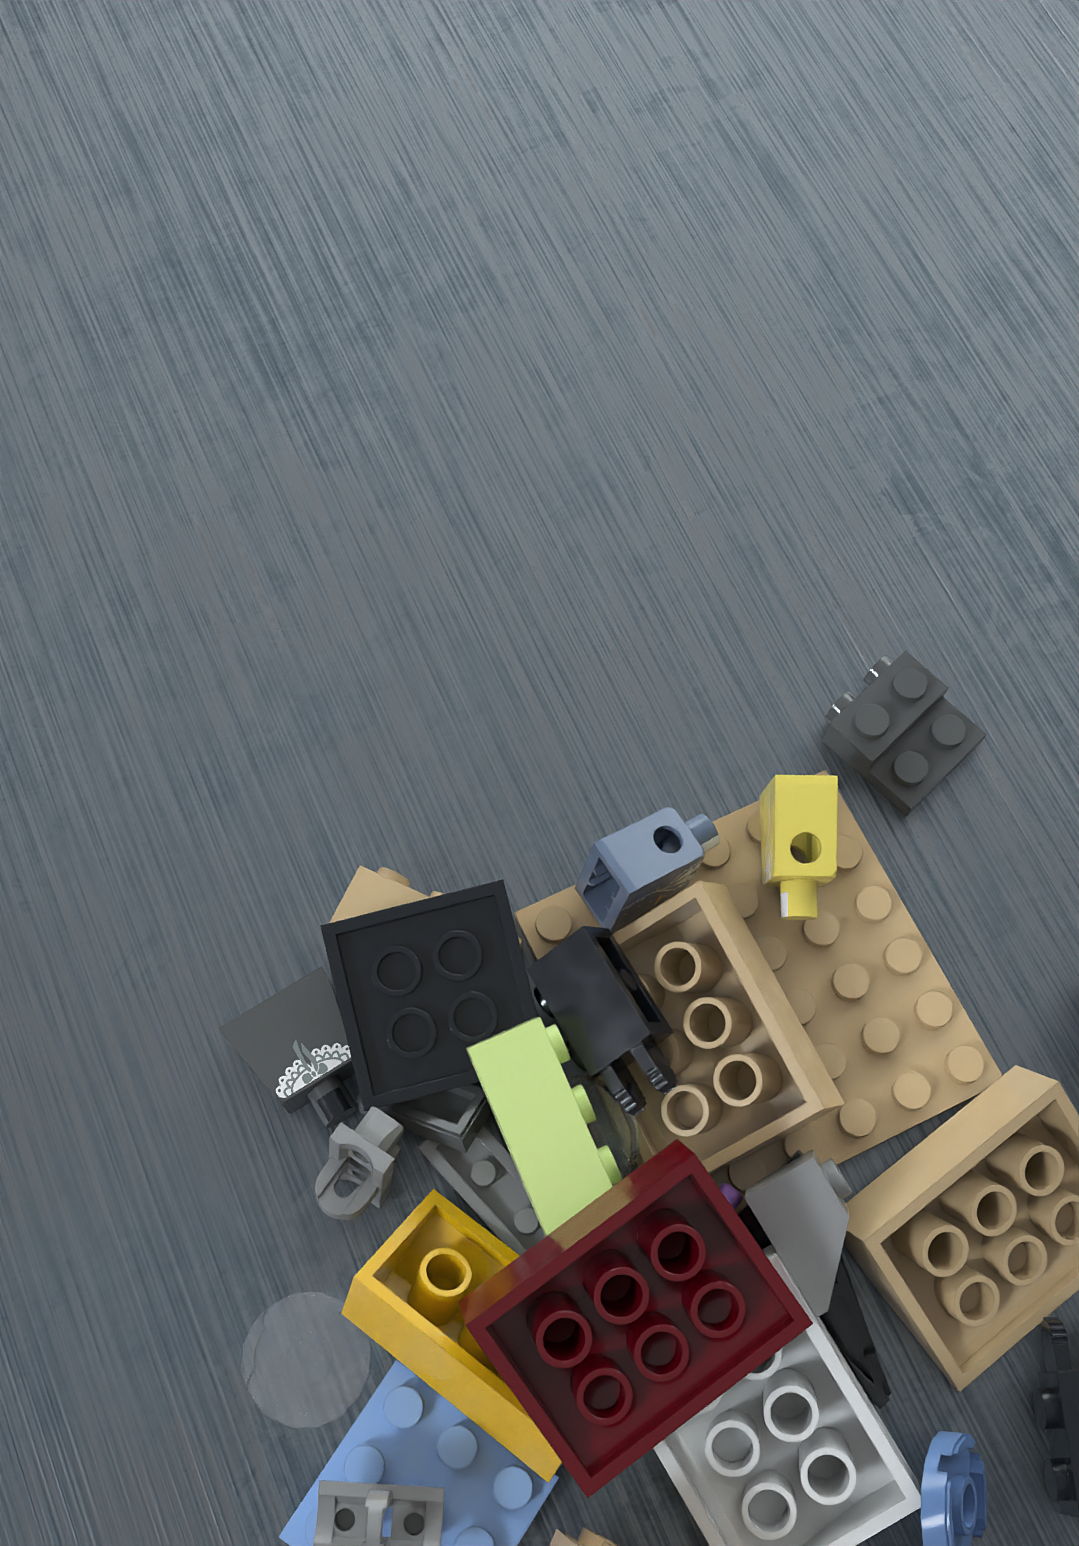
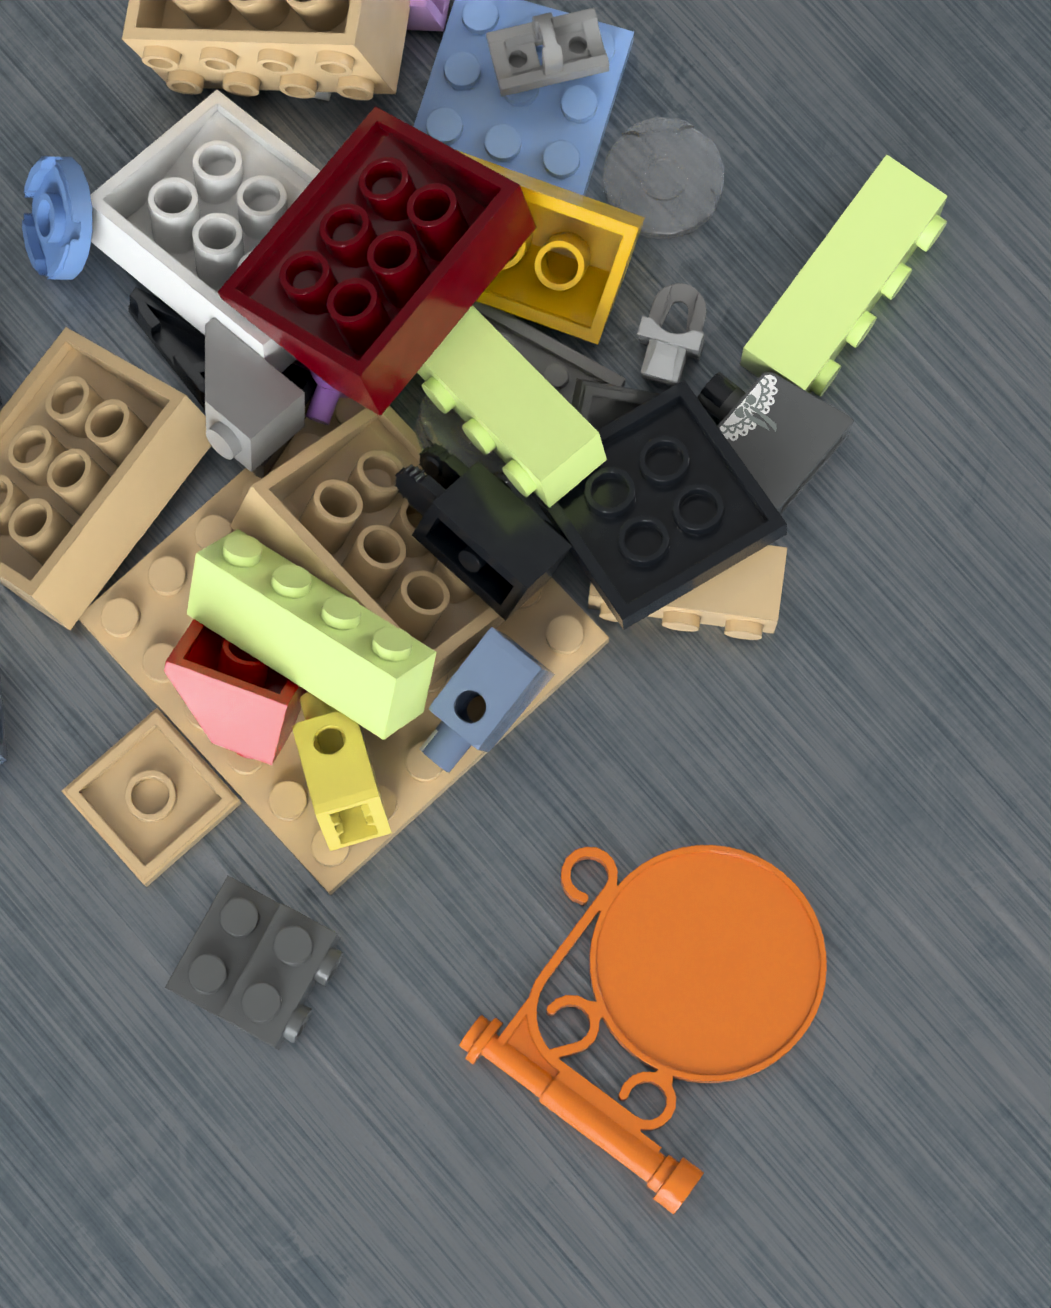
camera: 165 degrees right, 10 degrees up
none -> tan tile [61,708,242,887]
none -> slope [164,619,308,765]
none -> yellowish green brick [187,529,437,740]
none -> orange piece [459,845,827,1215]
none -> yellowish green brick [740,154,948,396]

